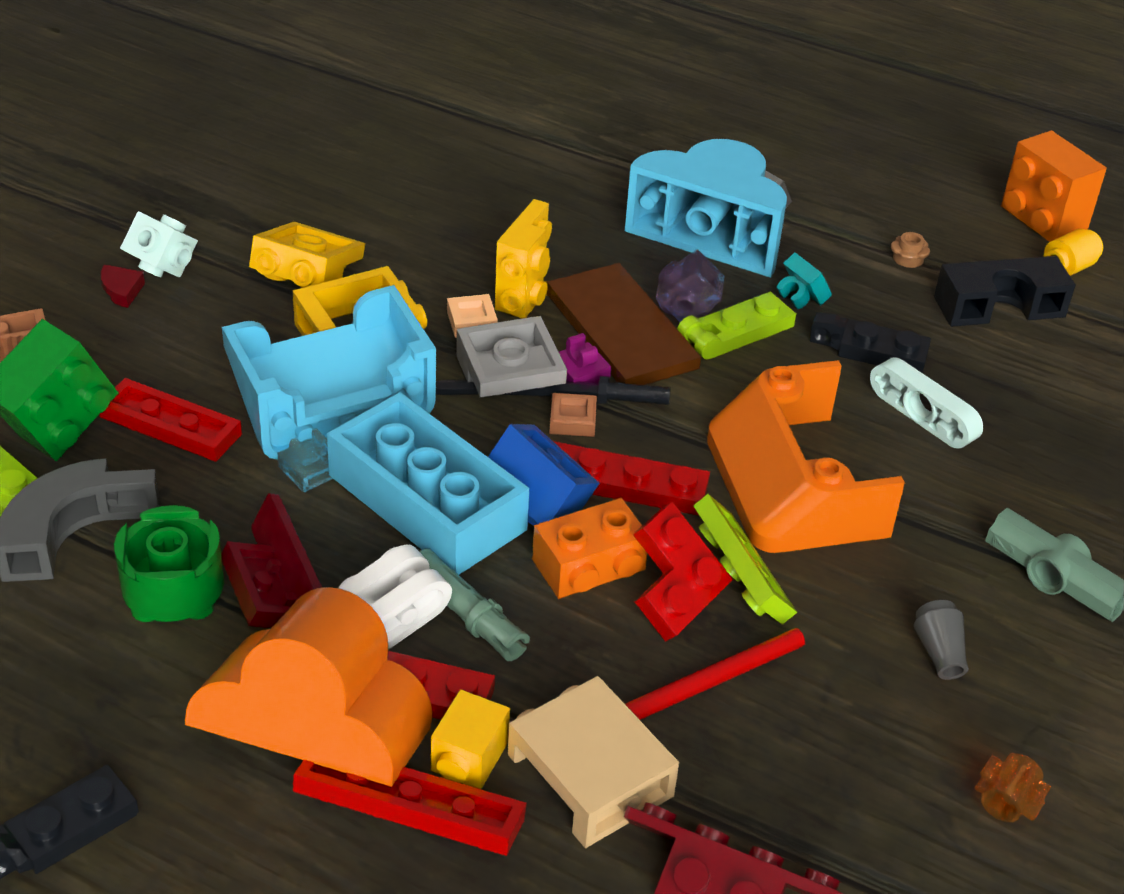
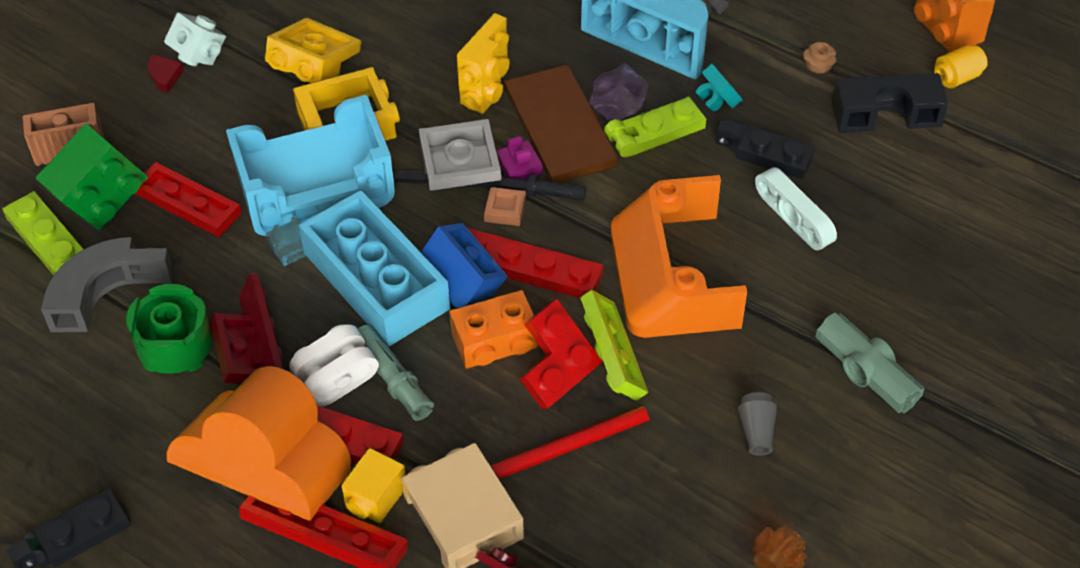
camera: 10 degrees right, 10 degrees up
light nougat tile [447,294,498,338] -> none

